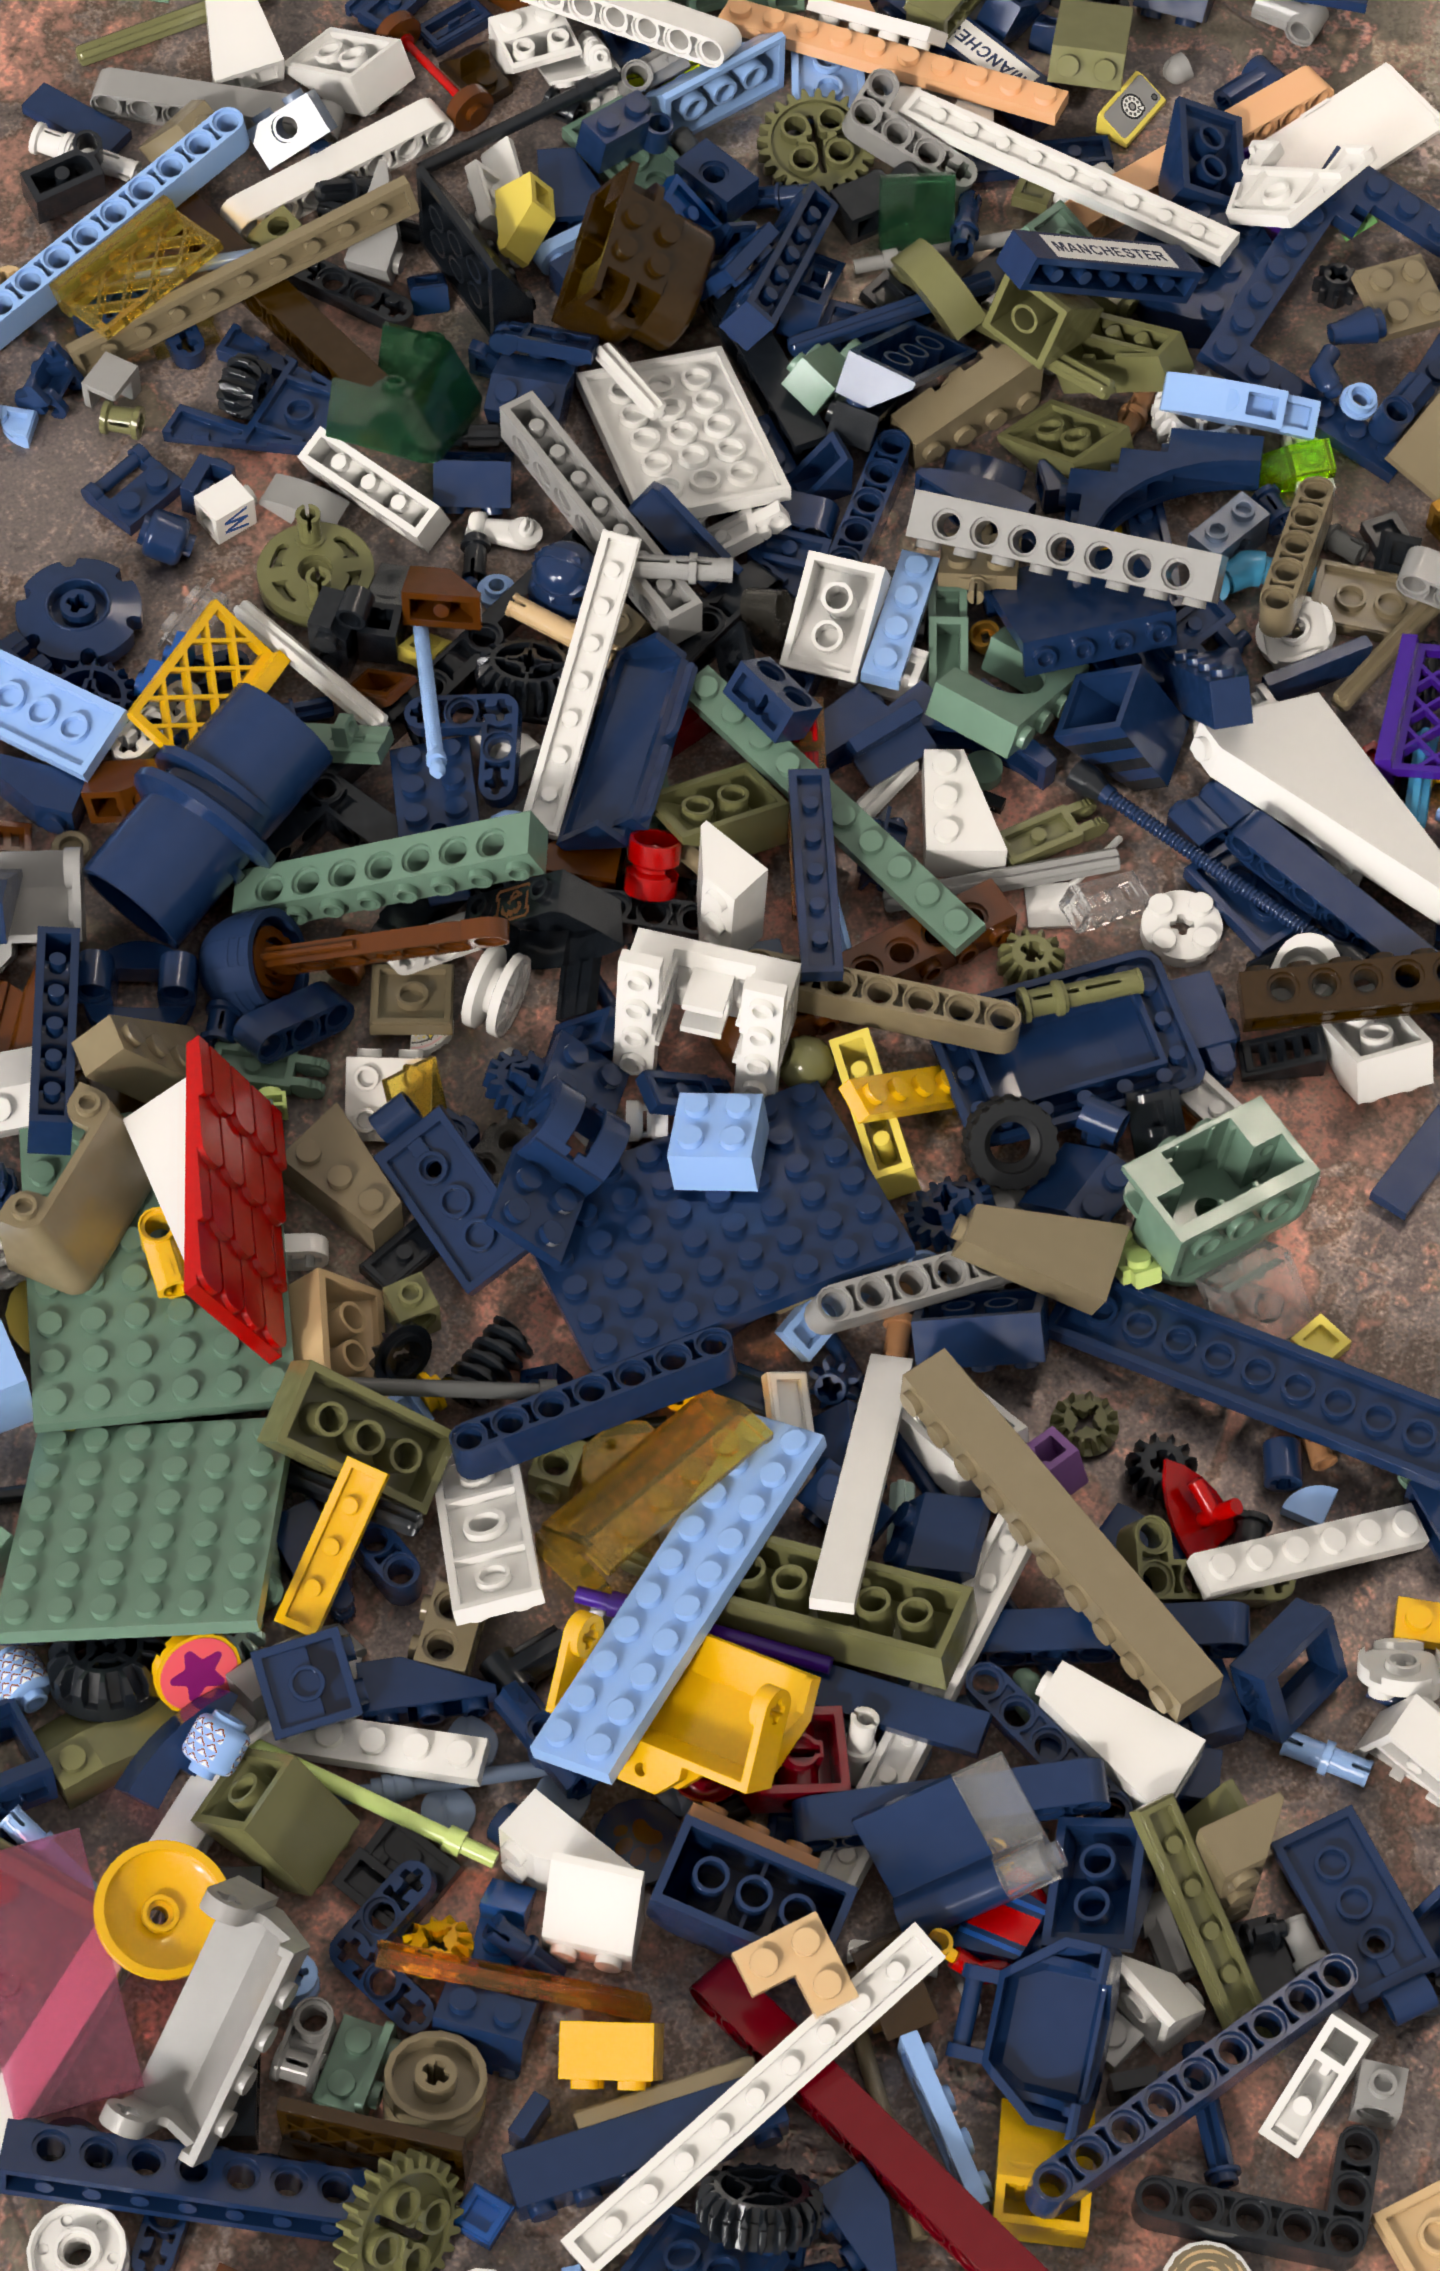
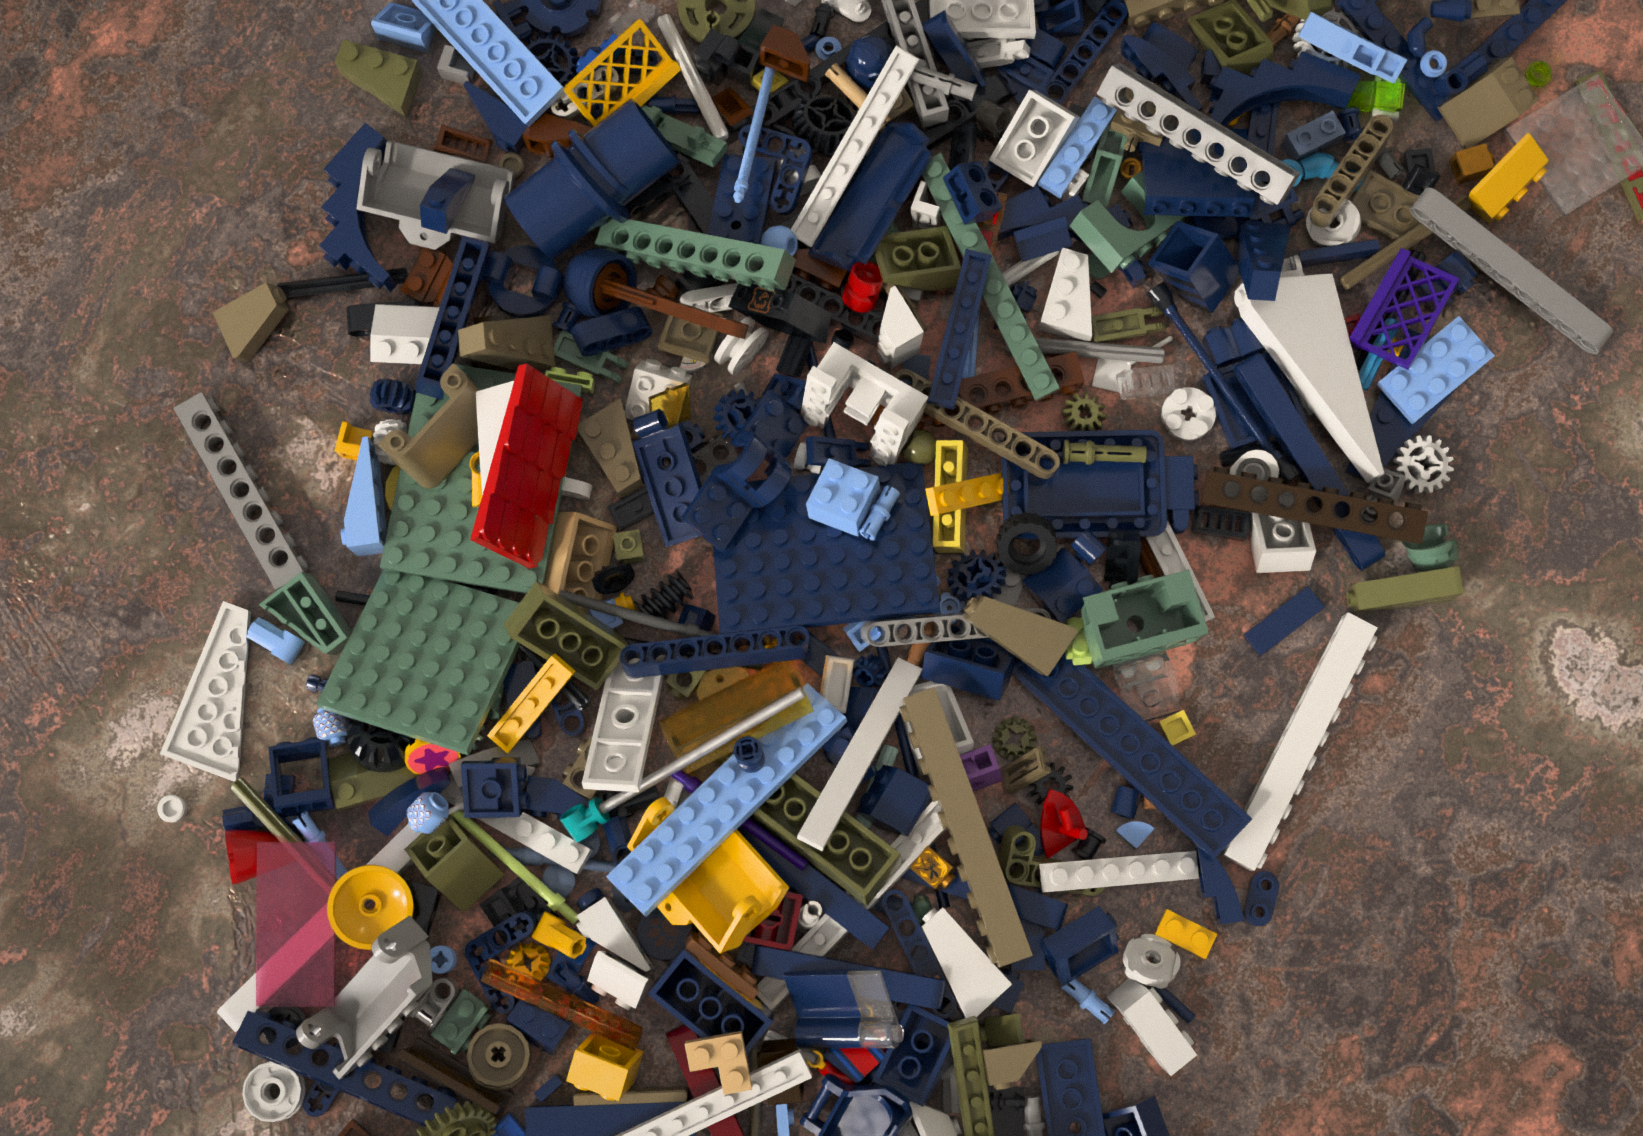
camera: 20 degrees right, 20 degrees up
none -> yellow piece [531,912,587,959]
none -> flat silver piece [560,687,806,842]
none -> dark blue wheel [733,736,765,773]
none -> light blue pin [859,486,900,540]
none -> pearl gold brick [910,846,957,891]
none -> white panel [911,181,941,229]
none -> dark tan tile [1001,745,1051,795]

